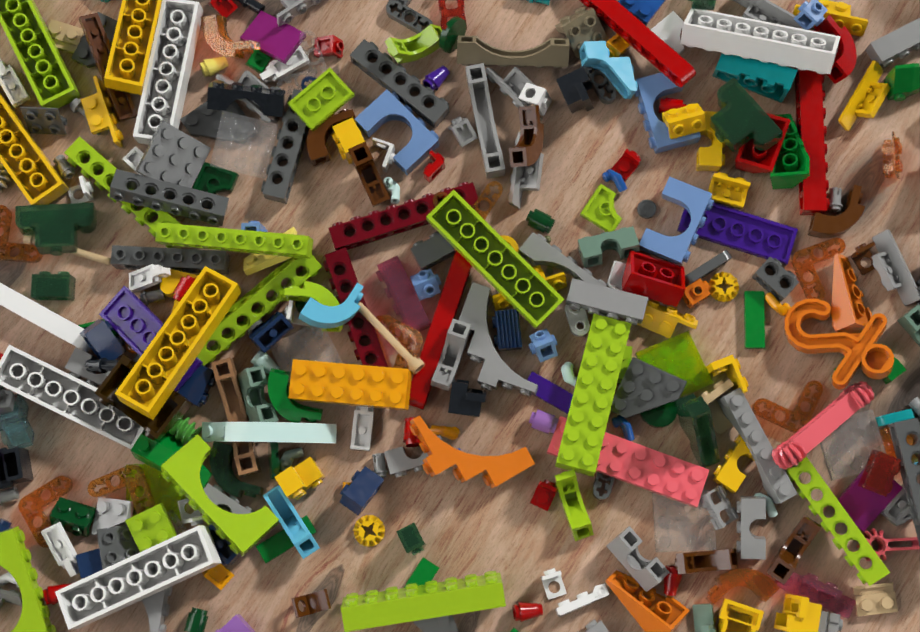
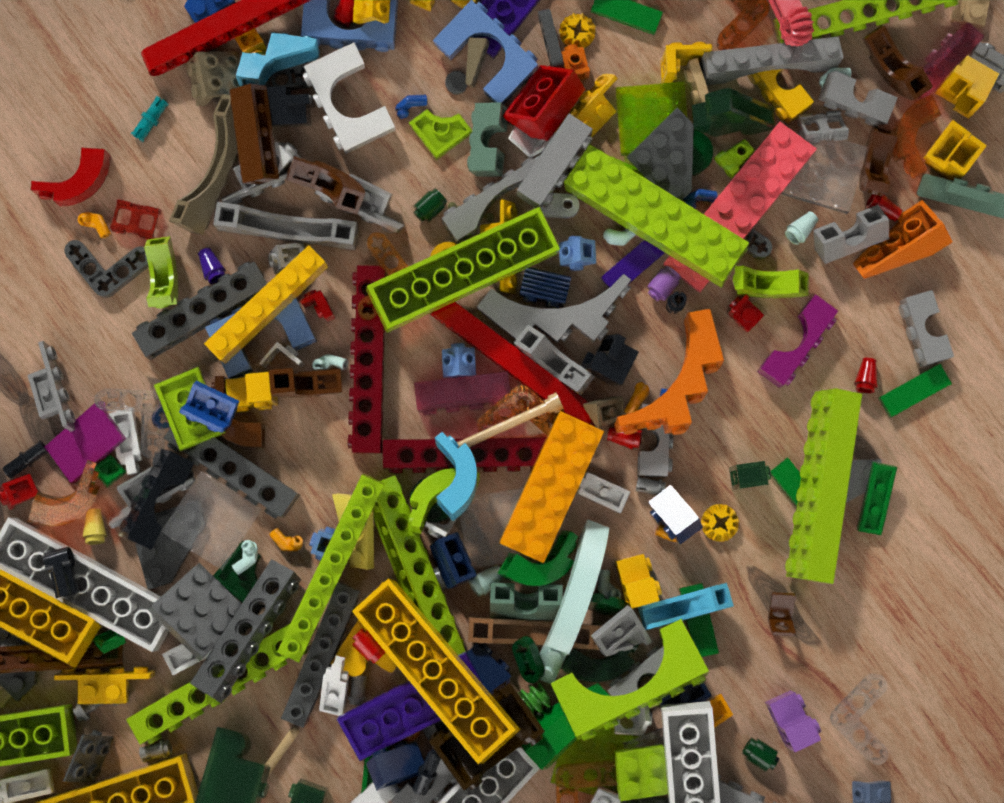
camera: 80 degrees left, 5 degrees up
white bracket [68,176,94,206] -> none
red bracket [314,35,344,58] -> none
dark grey brick [410,232,455,271] -> none
dark green tile [439,16,467,53] -> none
white bracket [541,568,567,600] -> none
white hinge [556,583,609,617] -> none
red bracket [611,149,641,182] -> none
none -> black piece [43,546,78,598]
none -> green tile [93,629,126,654]
none -> blue bracket [179,381,240,433]
none -> yellow brick [204,245,328,364]
none -> reddish brown brick [230,84,279,184]
none -> light aqua arm [232,540,258,575]
none -> light orange arm [269,527,304,552]
none -> white arch [302,43,395,154]
none -> dark tan slope [466,38,489,88]
none -> dark green beam [512,636,545,683]
none -> dark tan slope [583,396,625,428]
none -> light grey wing [591,605,653,656]
none -> black pin [666,291,687,314]
none -> lime plate [714,139,755,178]
none -> magenta arch [757,294,838,388]
none -> light aqua cone [785,211,819,245]

